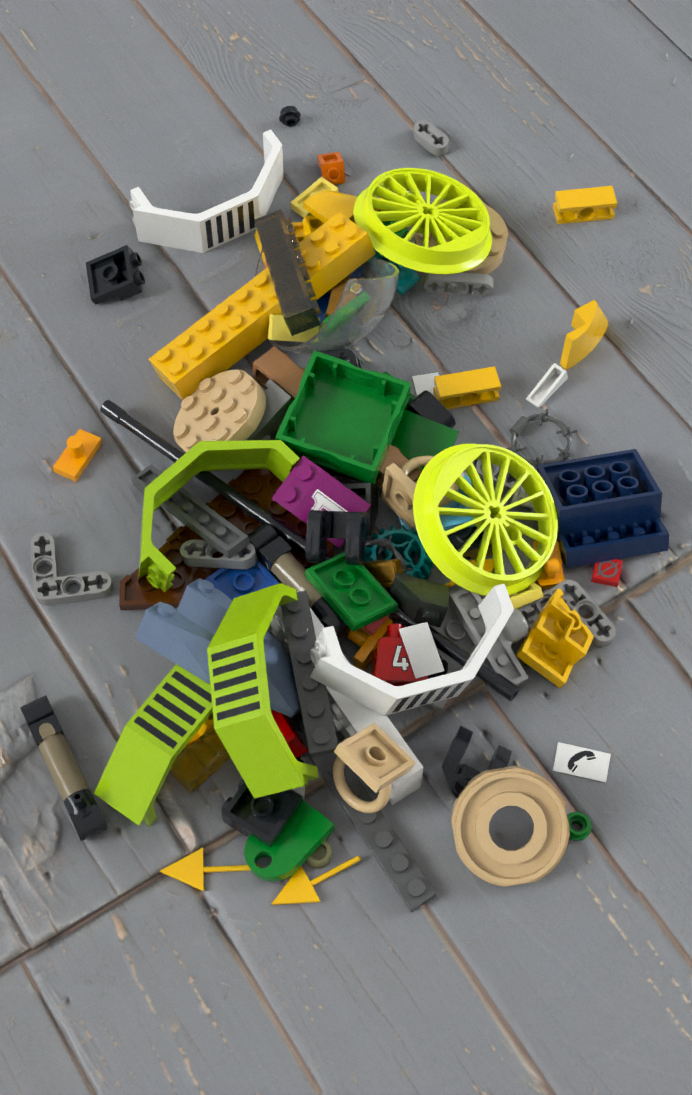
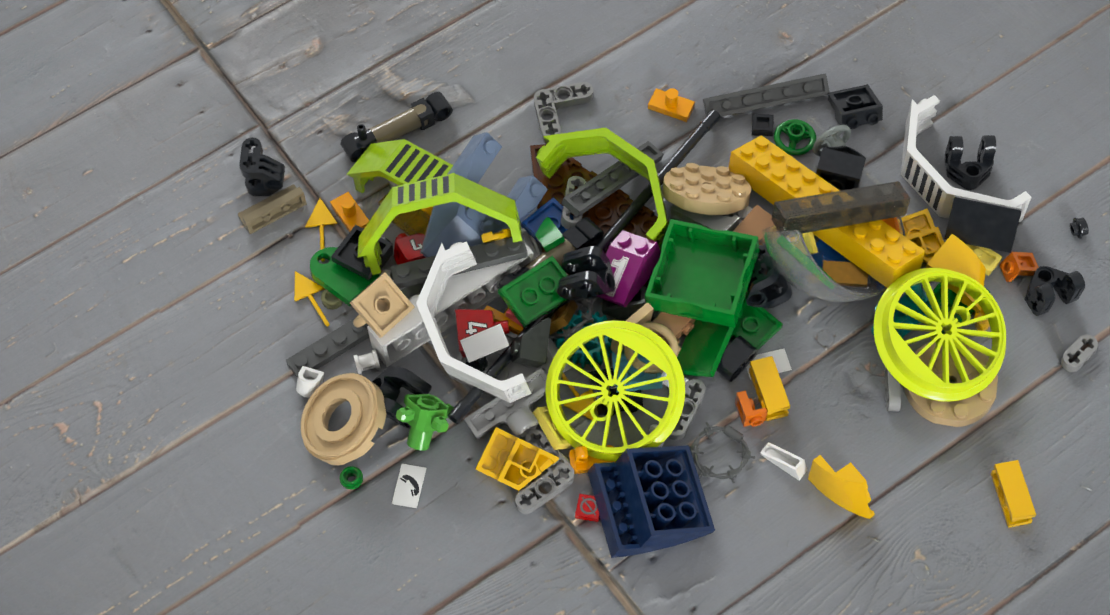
camera: 90 degrees right, 0 degrees up
none -> dark tan panel [238,184,307,234]
none -> black piece [239,137,285,196]
none -> white plate [296,366,324,398]
none -> light orange tile [330,192,369,232]
none -> white bush [353,349,381,374]
none -> bright green piece [396,394,454,450]
none -> yellow tile [481,228,512,243]
none -> green slope [535,217,565,252]
none -> dark grey plate [703,73,830,117]
none -> orange bracket [735,390,768,427]
none -> black tile [751,114,774,136]
none -> green piece [774,119,816,156]
none -> black piece [813,125,866,201]
none -> black tile [944,195,1022,253]
none -> black piece [945,135,996,190]
none -> black piece [1024,266,1085,316]

